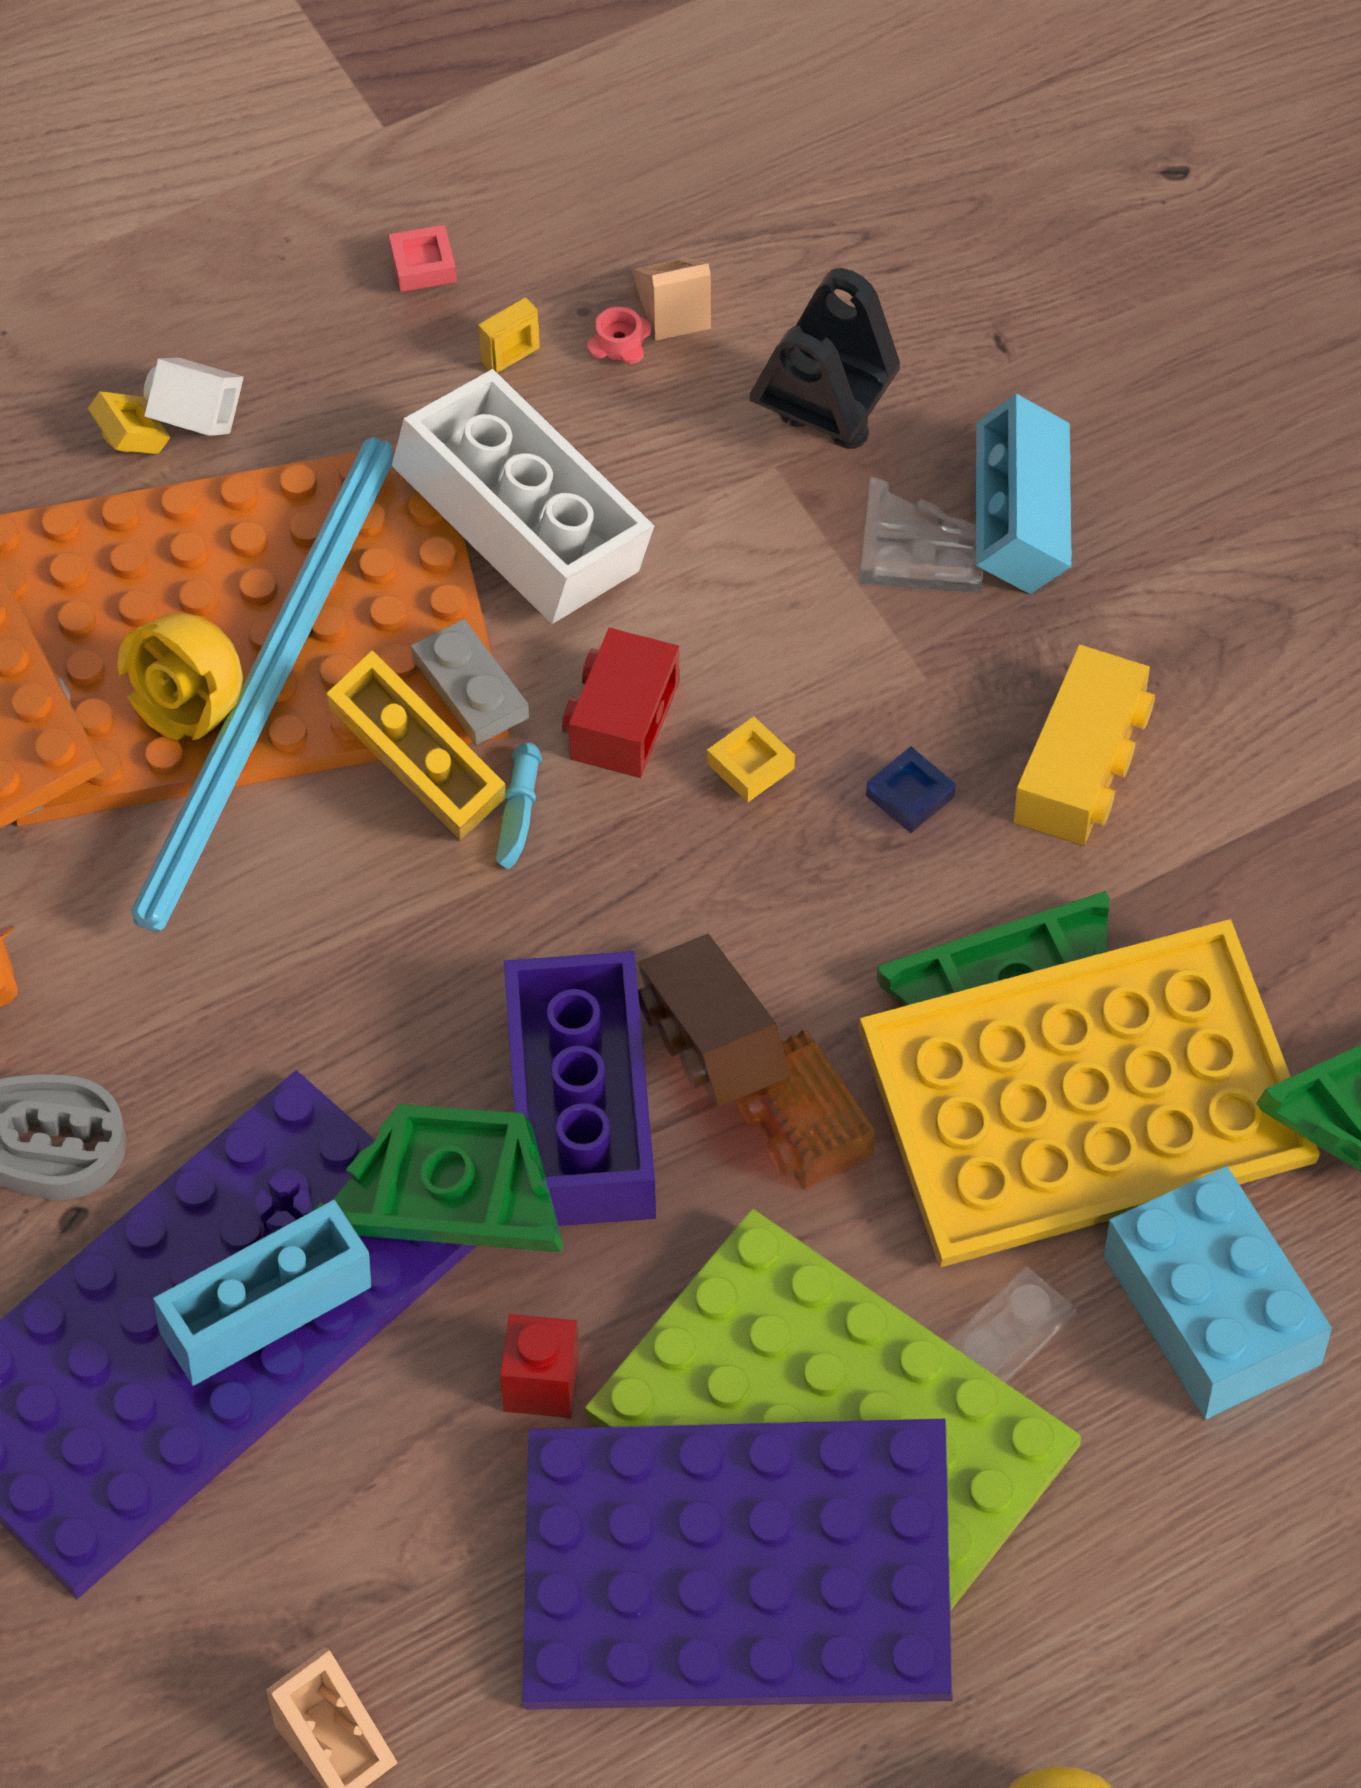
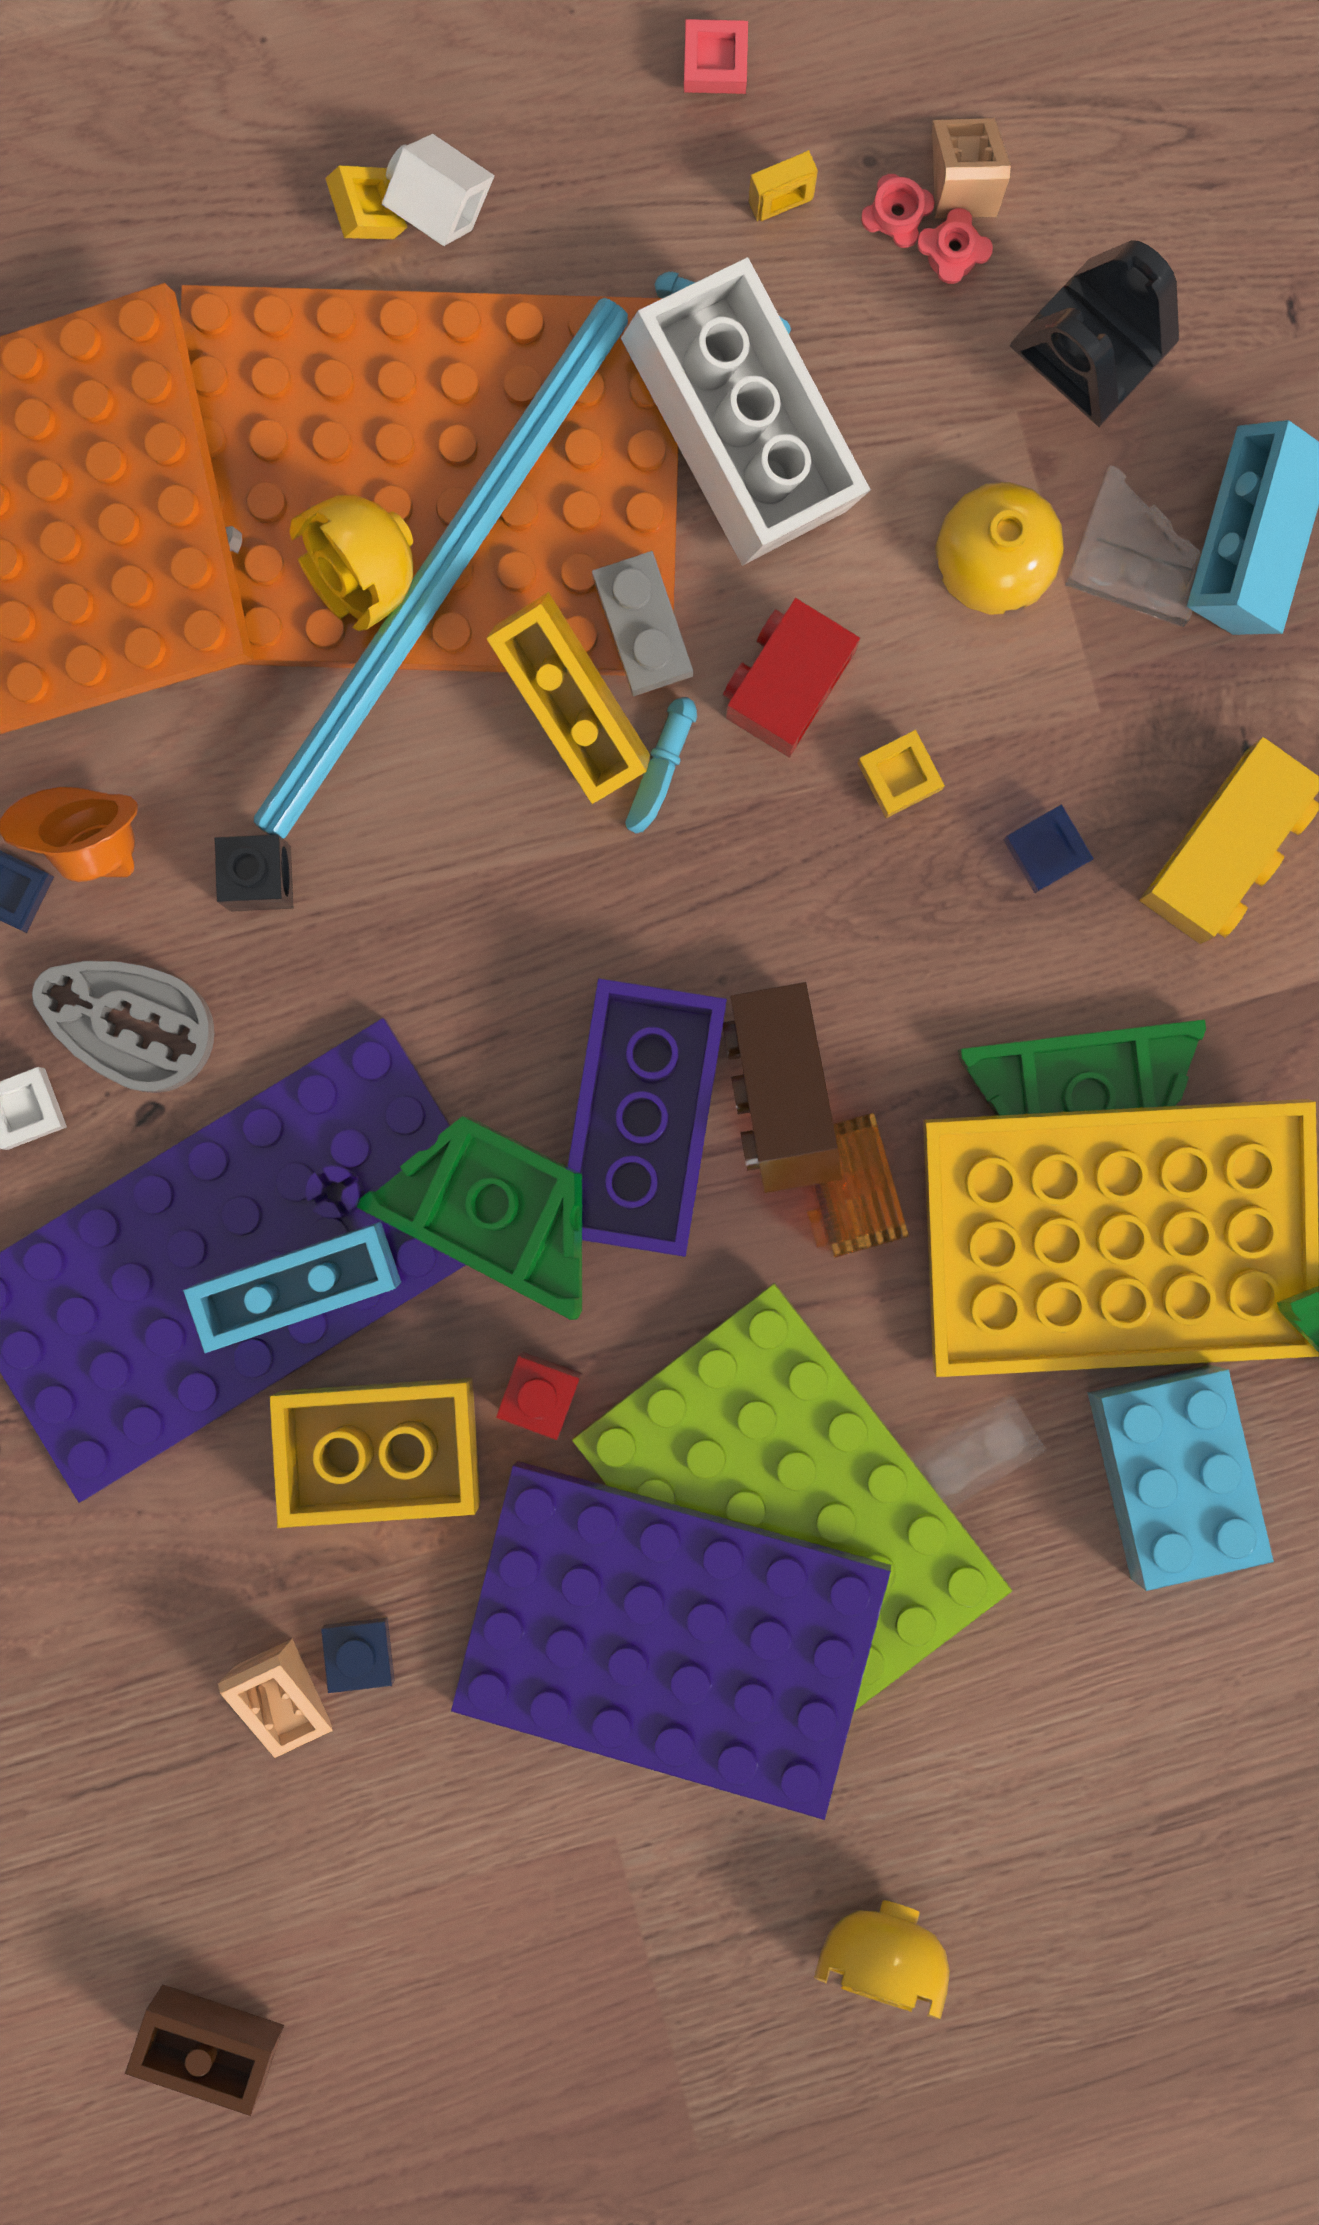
camera: 15 degrees right, 30 degrees up
none -> black brick [214,835,294,912]
none -> yellow brick [270,1378,481,1528]
none -> dark blue plate [321,1617,395,1693]
none -> coral plate [917,208,993,284]
none -> yellow cylinder [935,482,1064,615]

